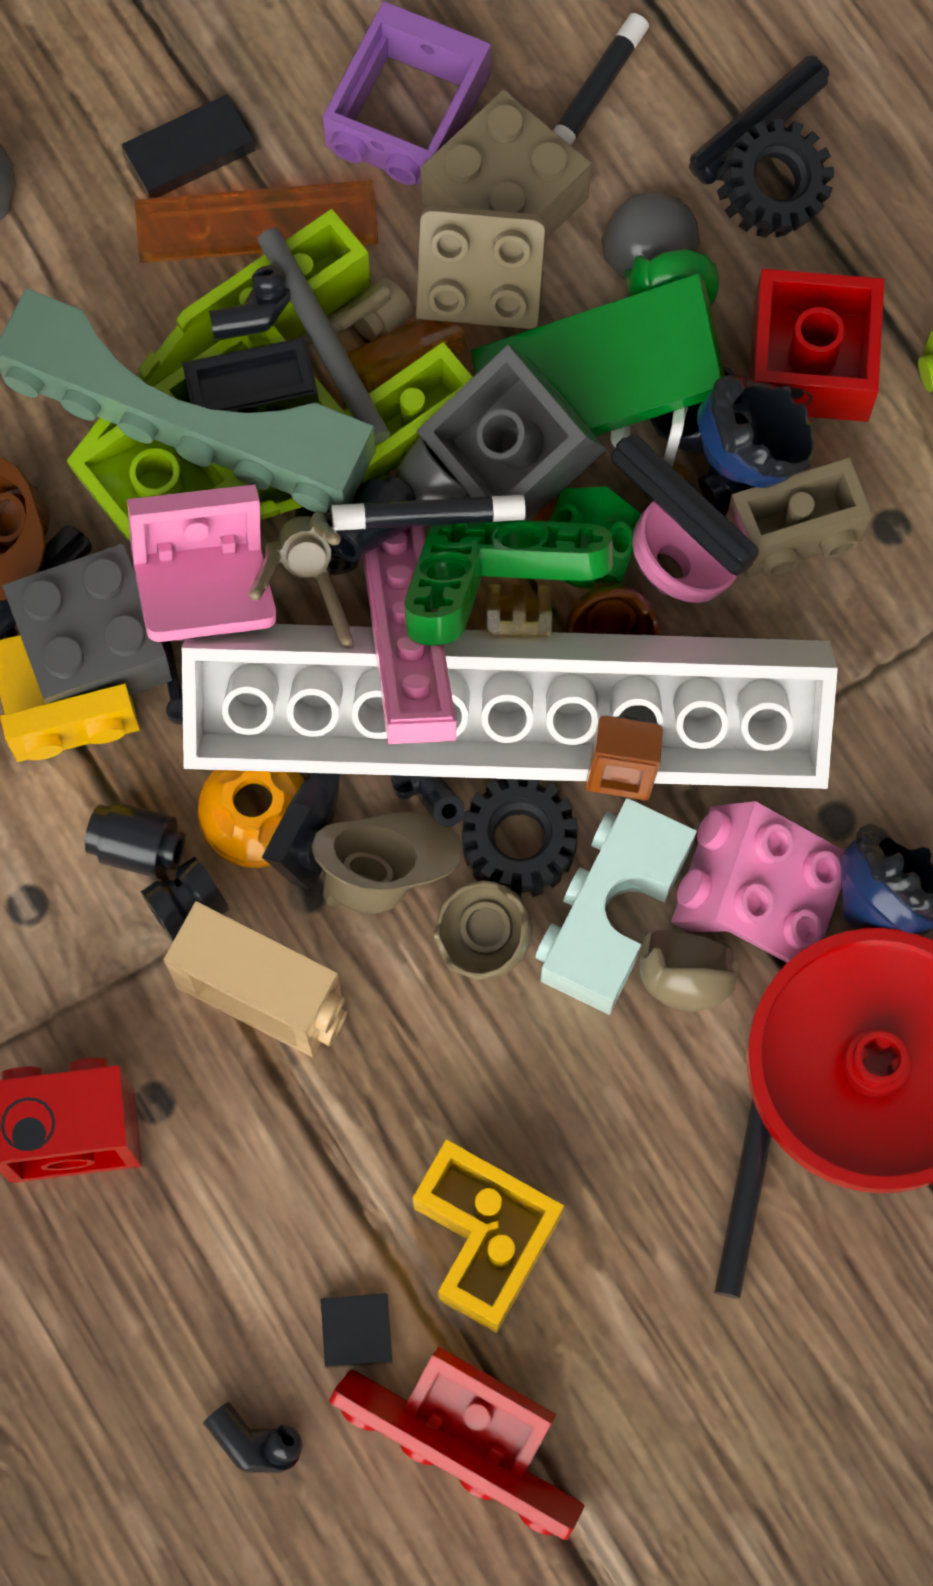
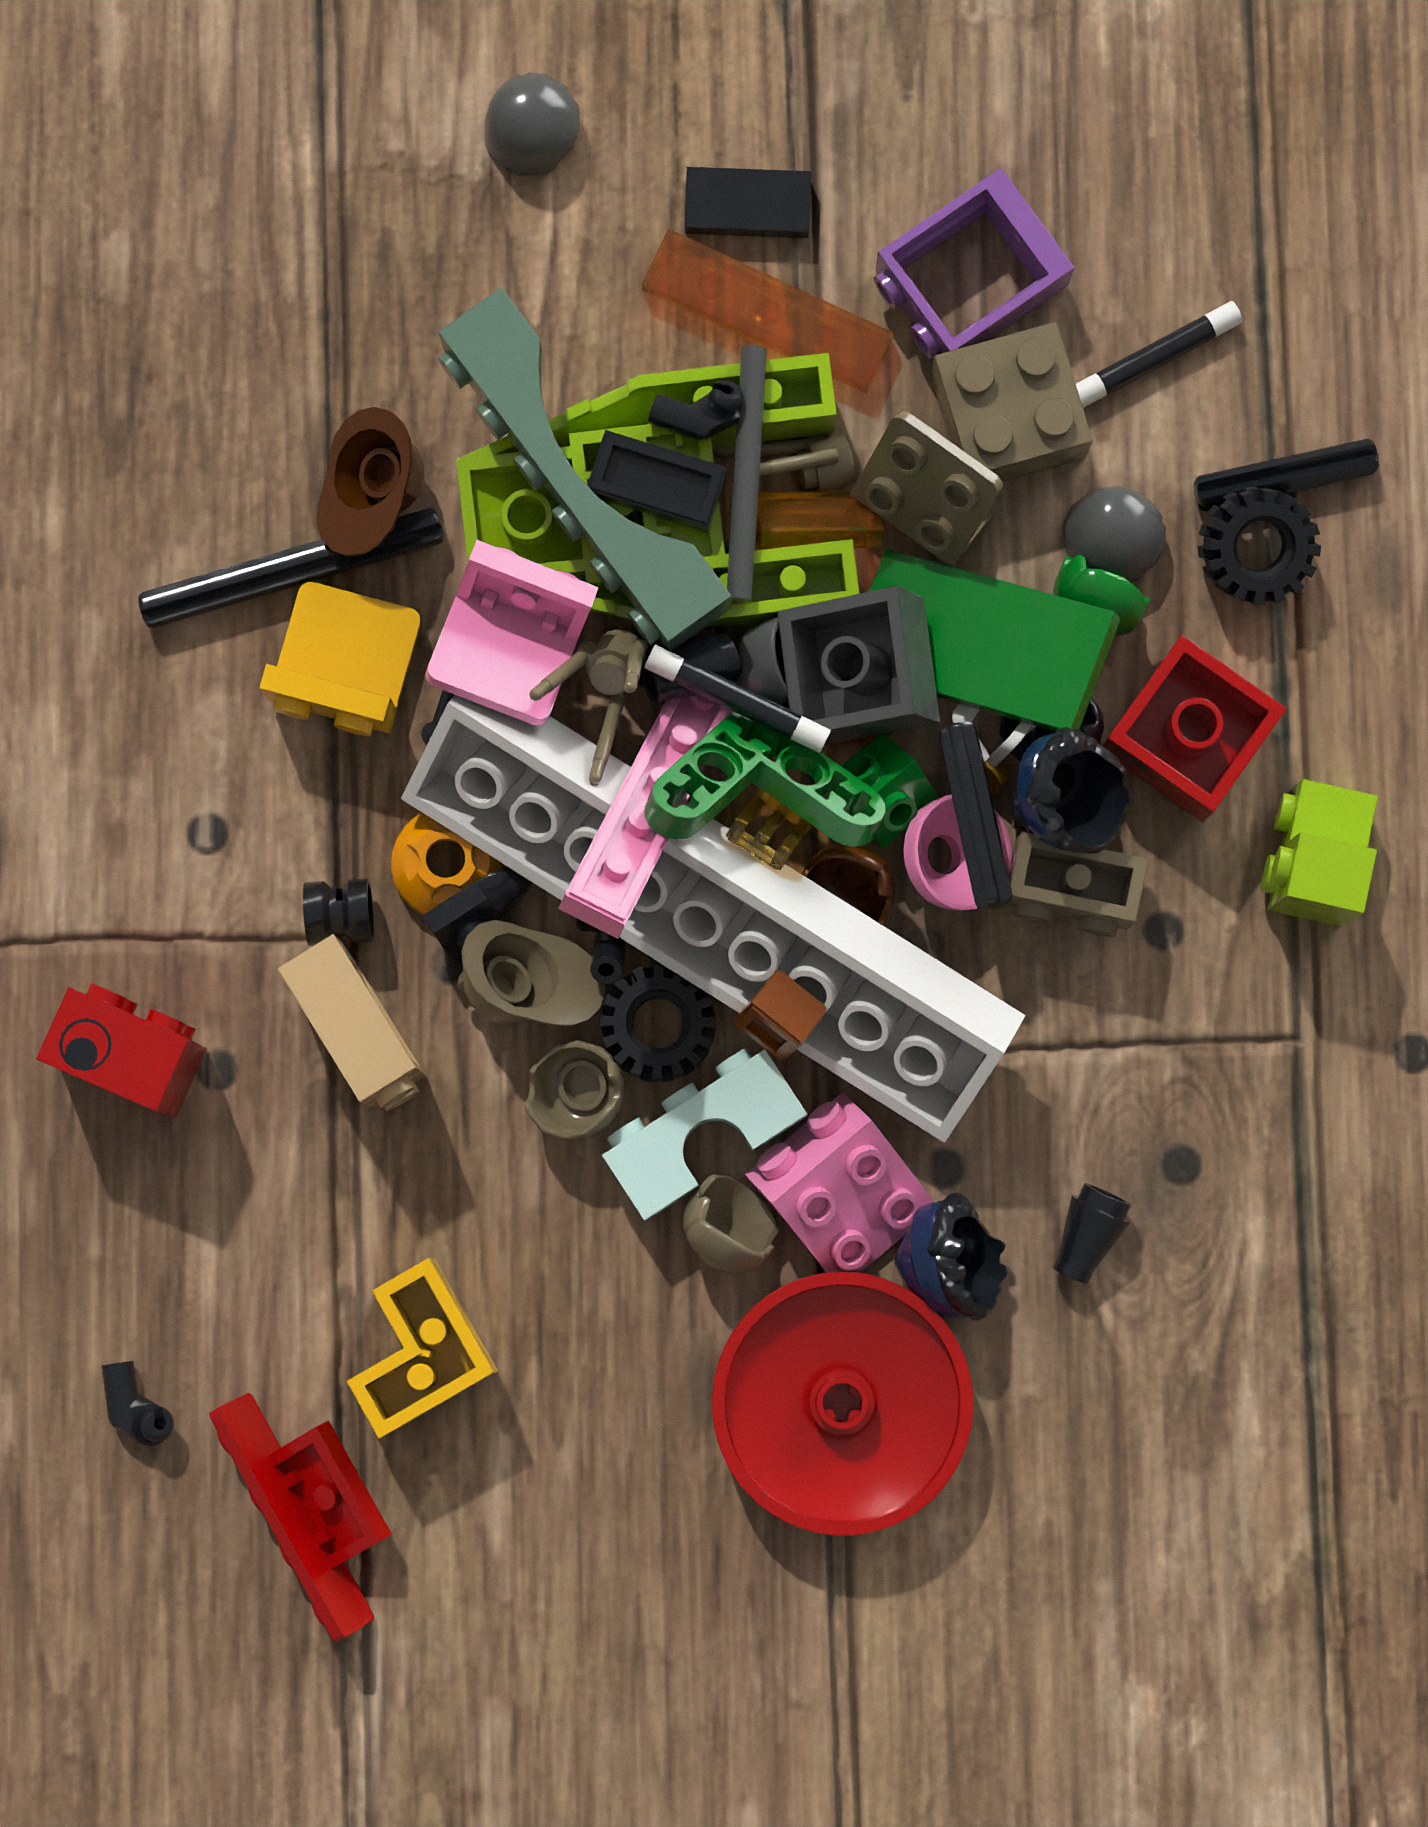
camera: 30 degrees right, 10 degrees up
dark grey brick [2,543,172,704] -> none
black brick [85,802,185,879] -> none
black tile [321,1293,393,1369] -> none
black bar [714,1098,772,1299] -> none

